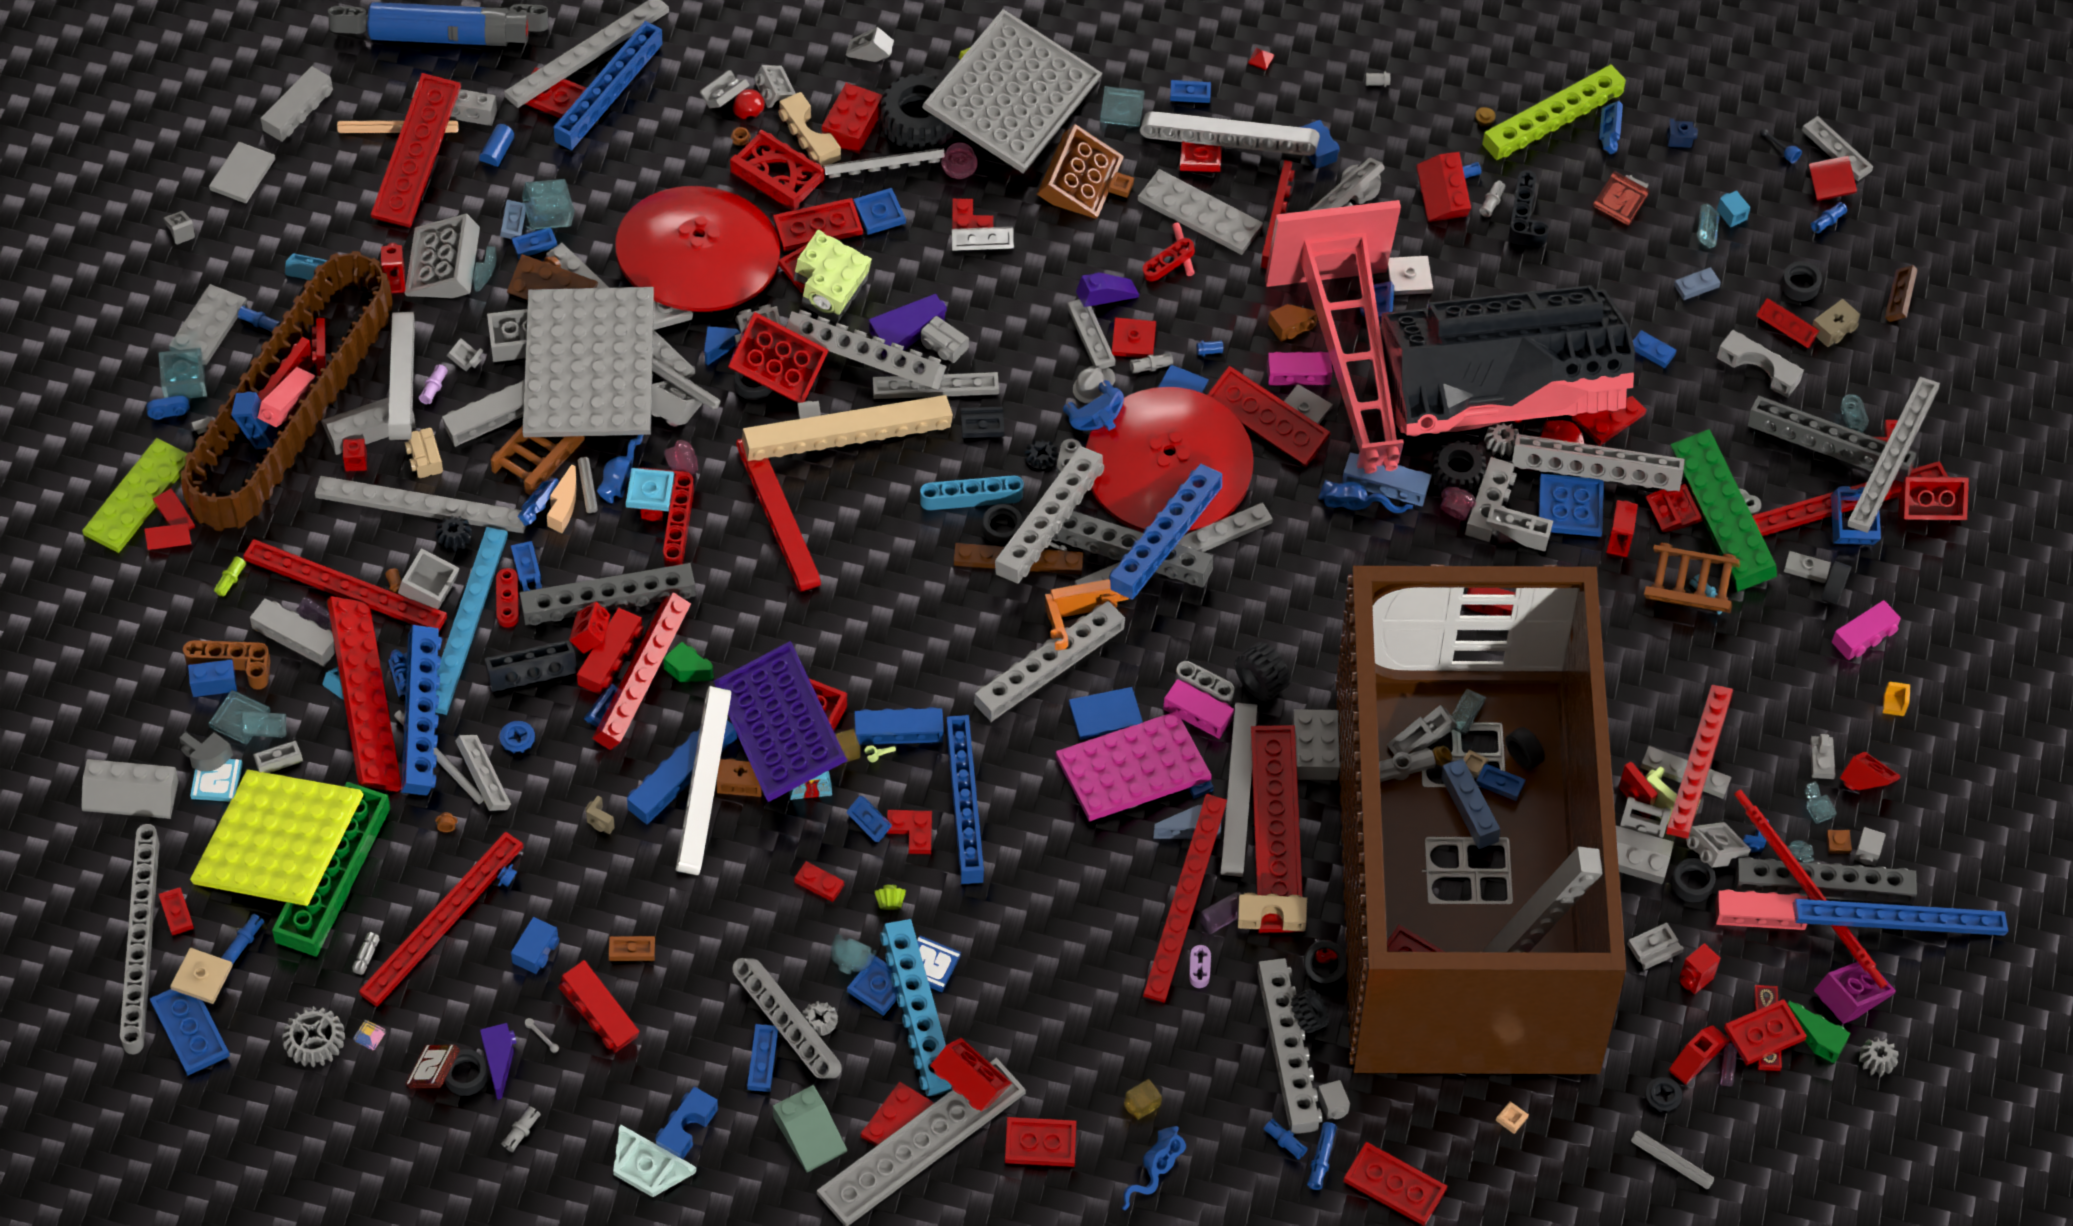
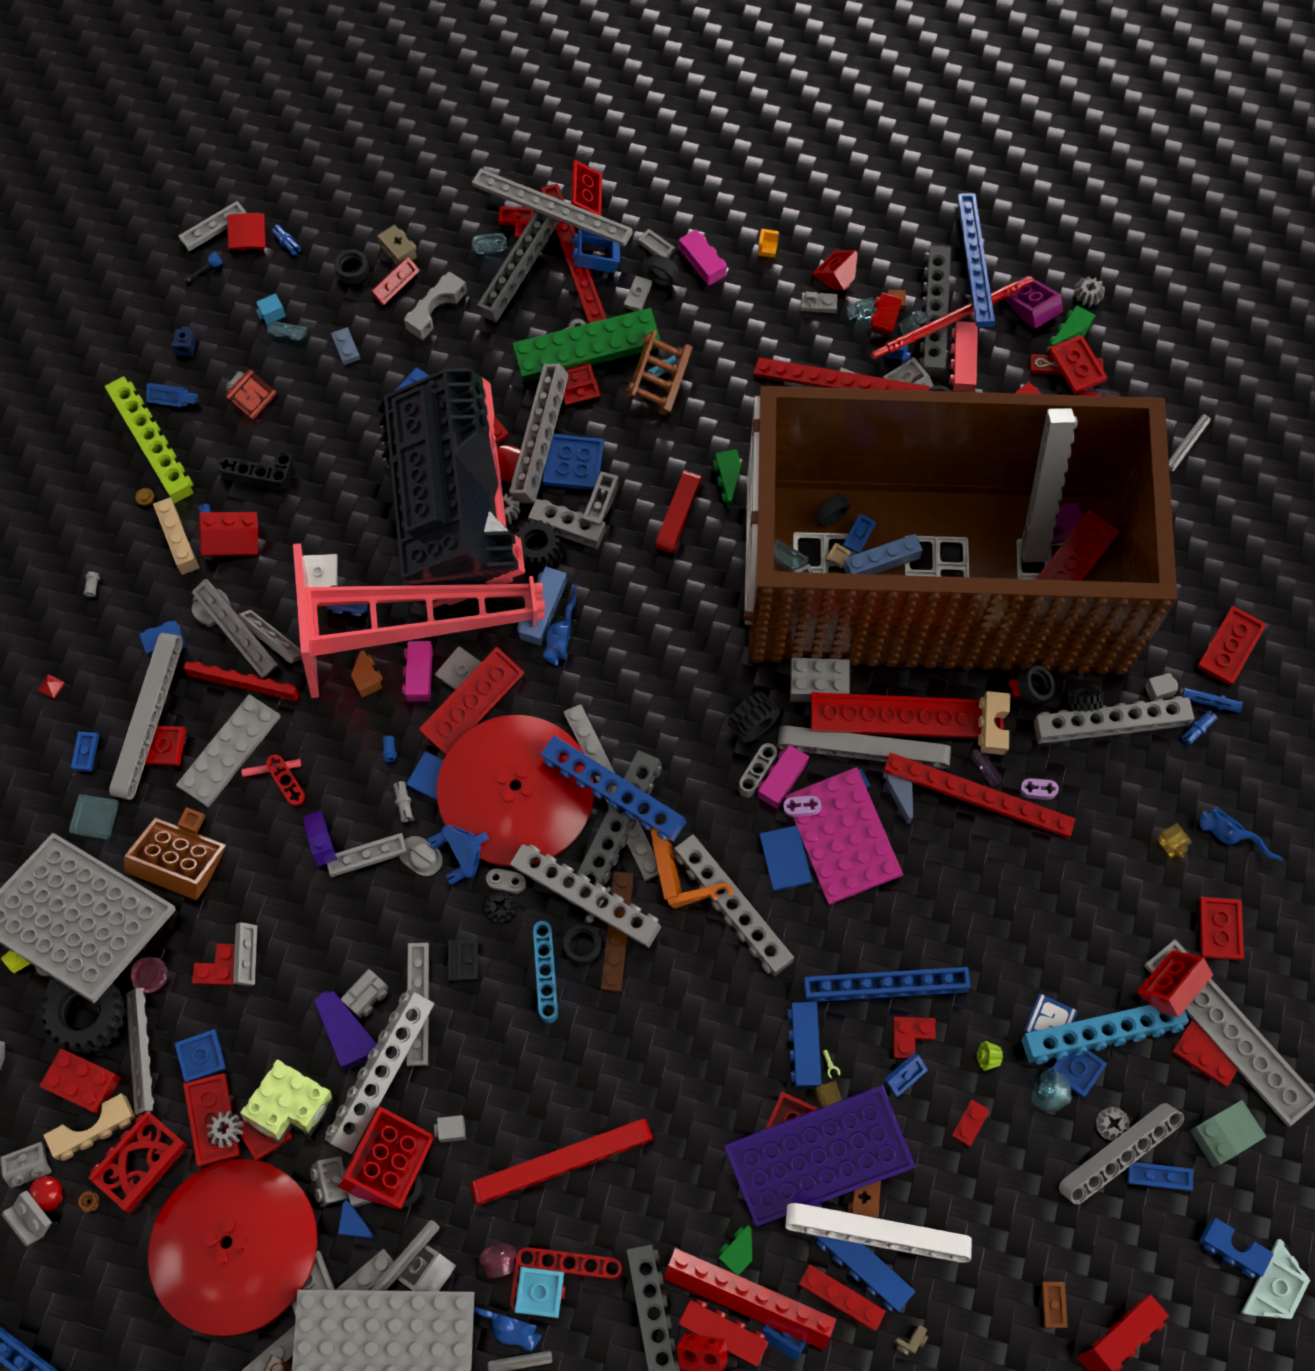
camera: 85 degrees left, 10 degrees up
tan brick [742,395,953,461] -> none
red plate [1112,317,1156,358] -> none
clear pink piece [1440,487,1476,520] -> none
light grey axle [1479,181,1506,217] -> none
red slope [1606,500,1638,557] -> none
light grey brick [1854,827,1885,866] -> none
reddish brown plate [1885,265,1917,322] -> none
none -> tan arch [153,497,199,575]
none -> light grey gear [207,1111,244,1148]
none -> light grey tile [637,229,675,258]
none -> lavender beam [783,796,822,817]
none -> red brick [797,1264,886,1332]
none -> red brick [869,292,902,336]

